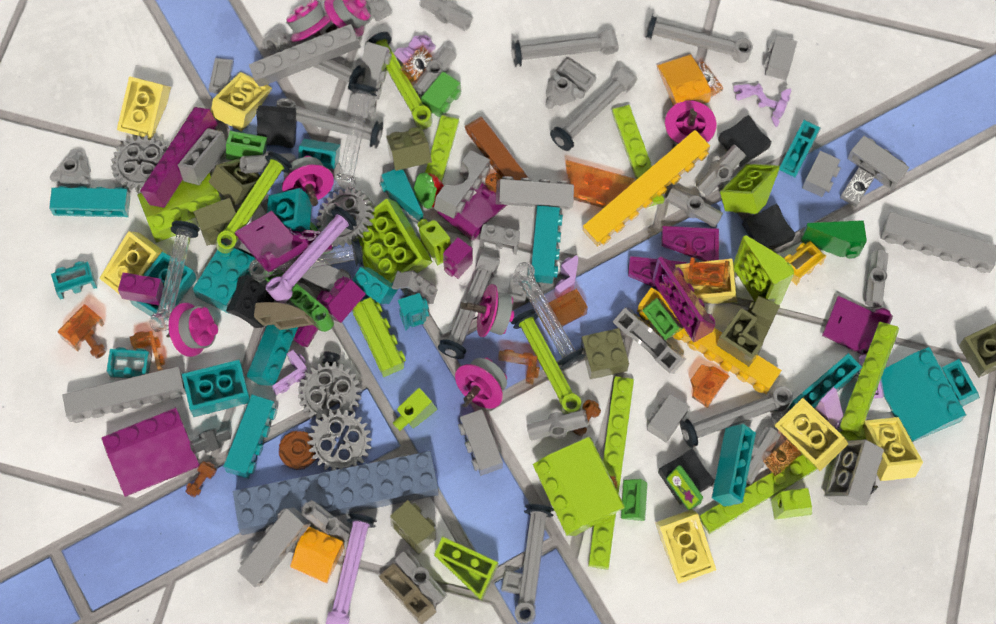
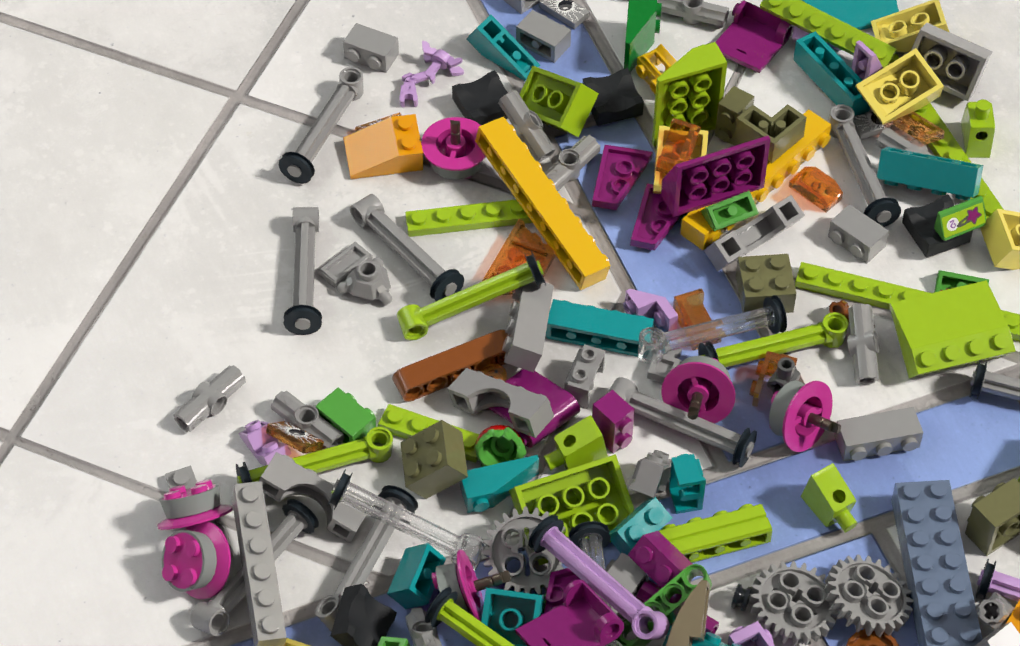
camera: 80 degrees left, 15 degrees down
none -> lime piece [397,251,547,340]
none -> dark grey axle [767,357,801,394]

